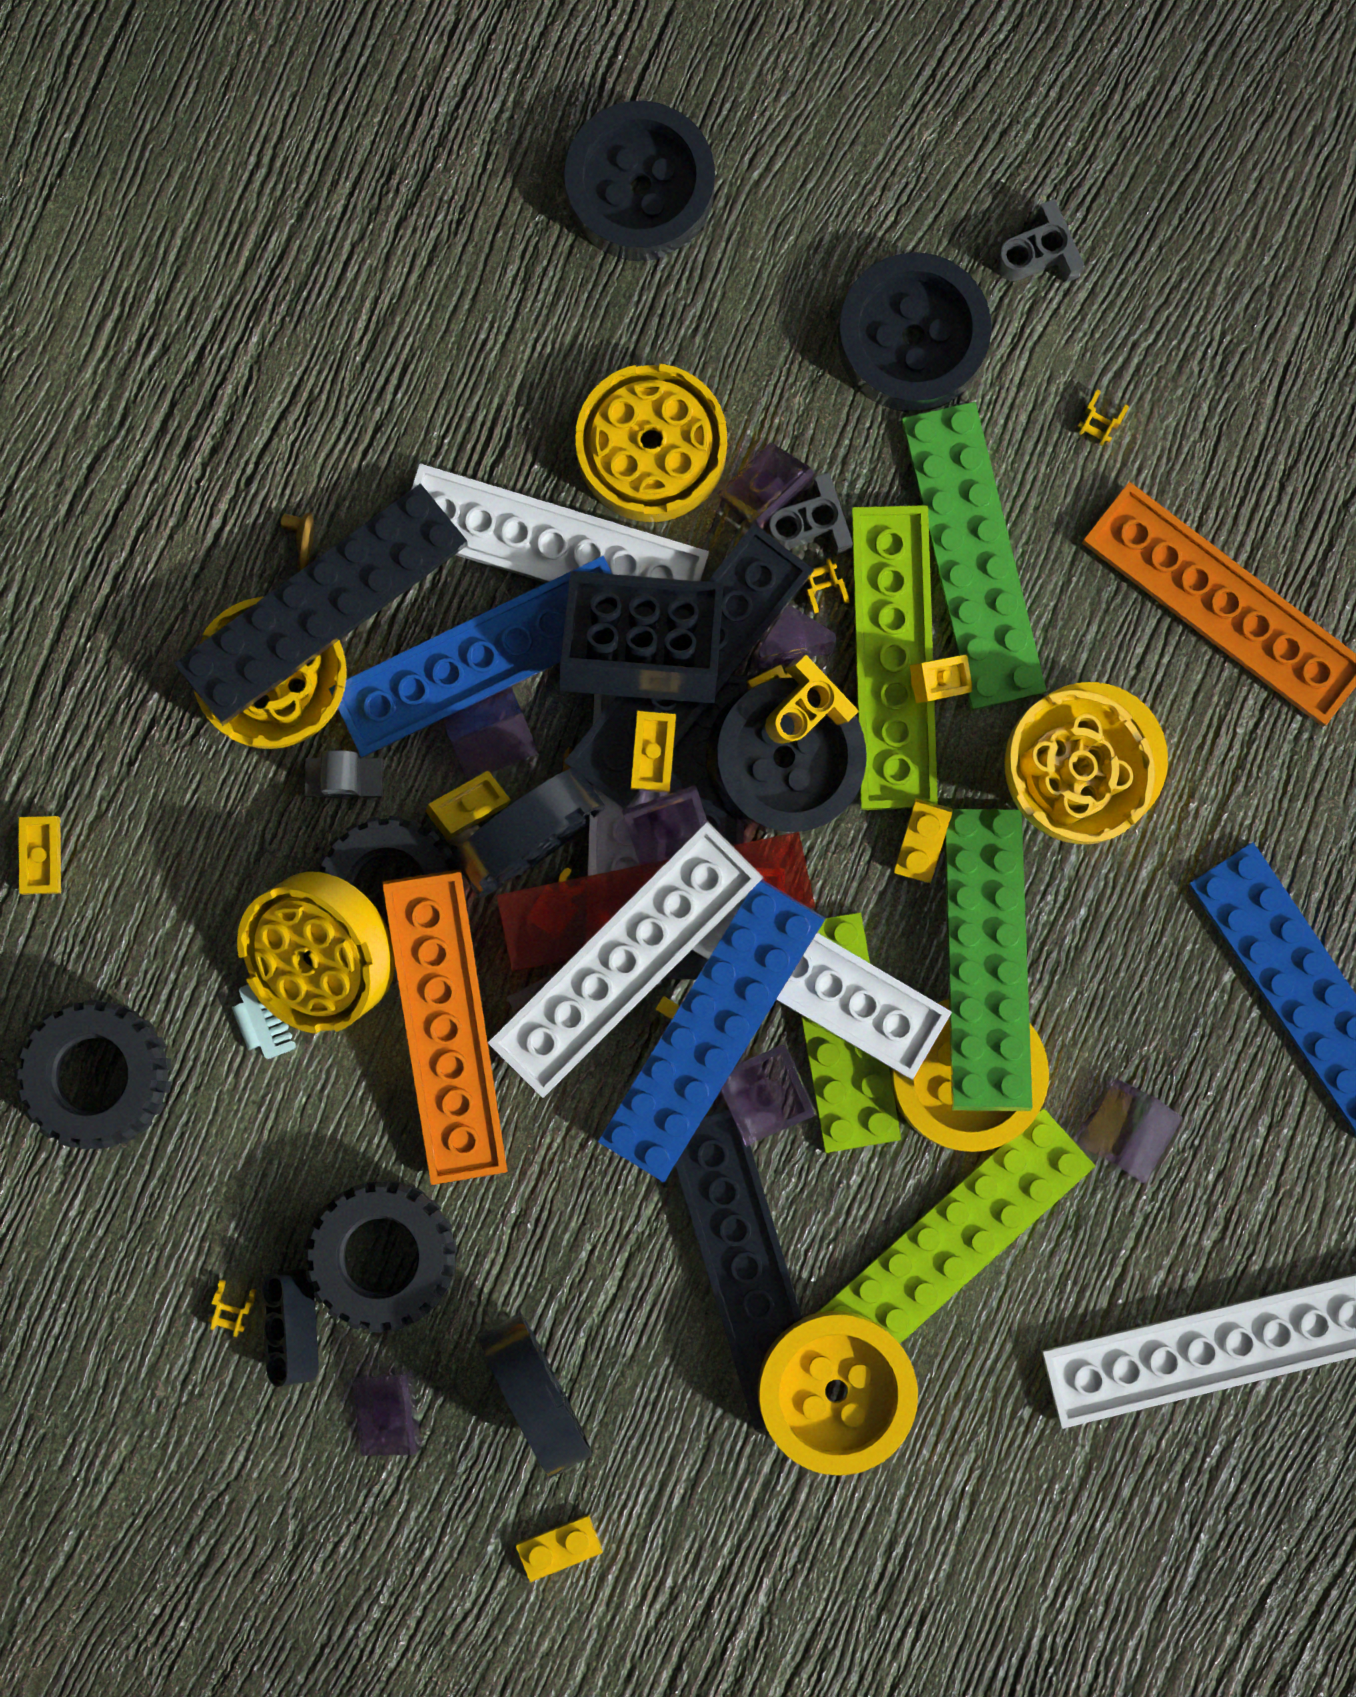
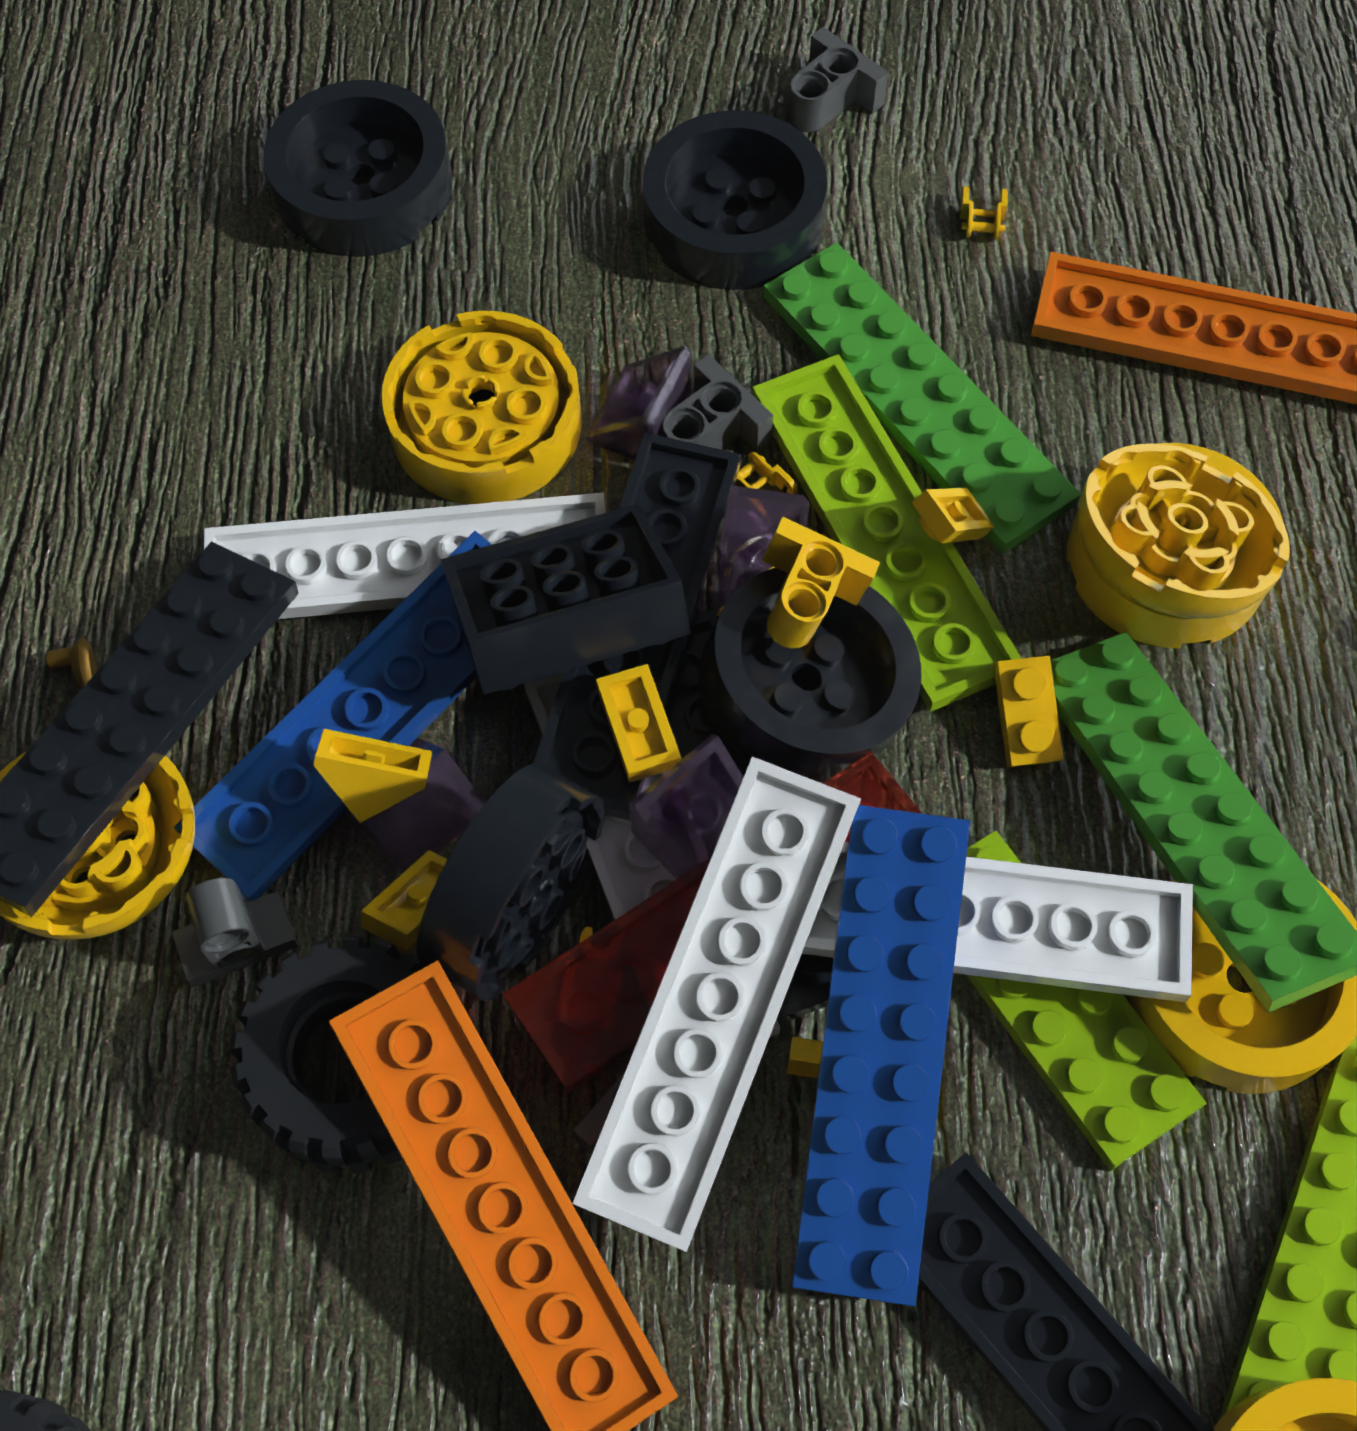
camera: 20 degrees left, 20 degrees down
light aqua piece [232,984,296,1059] -> none
yellow brick [237,872,395,1034] -> none
clear purple slope [721,1044,817,1146] -> none
none -> yellow slope [313,729,433,823]

